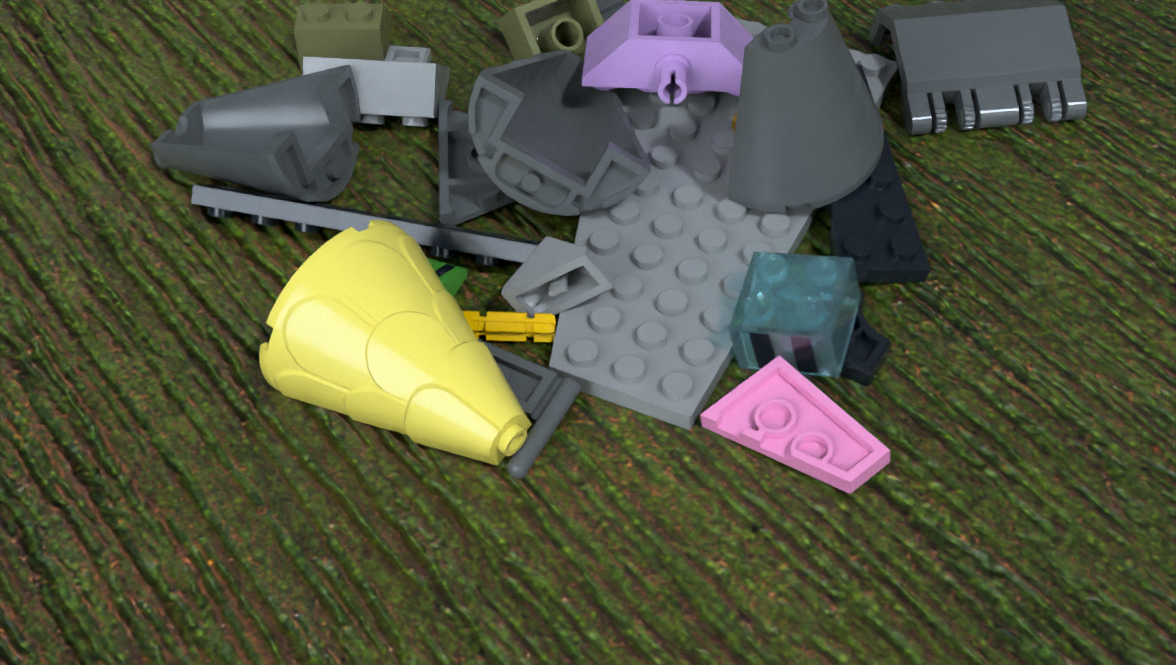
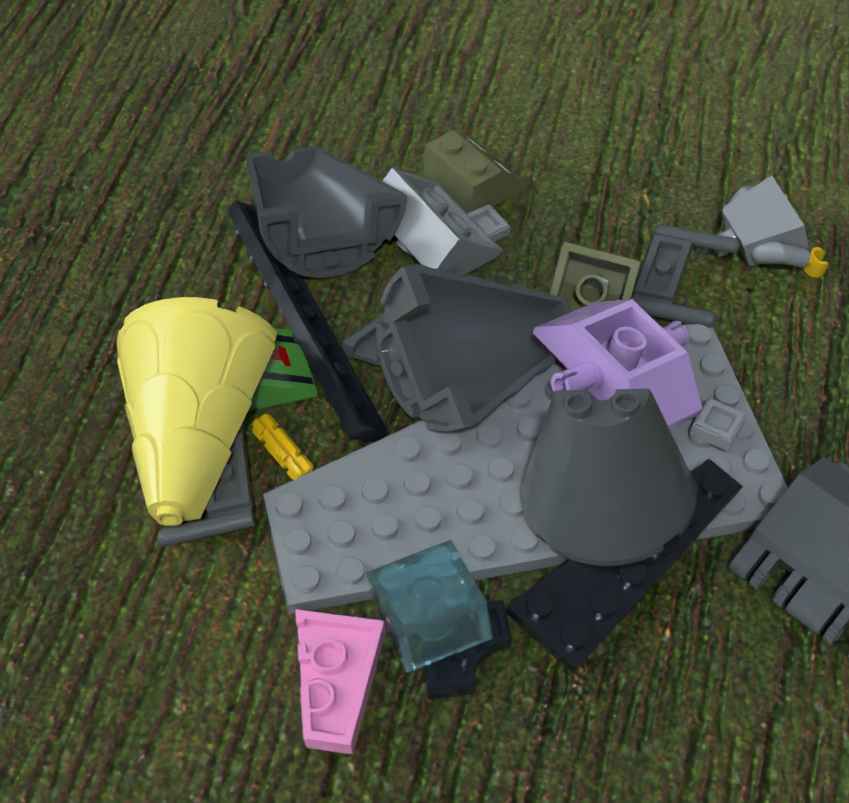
camera: 45 degrees right, 5 degrees up
light grey slope [501,236,614,318] -> none

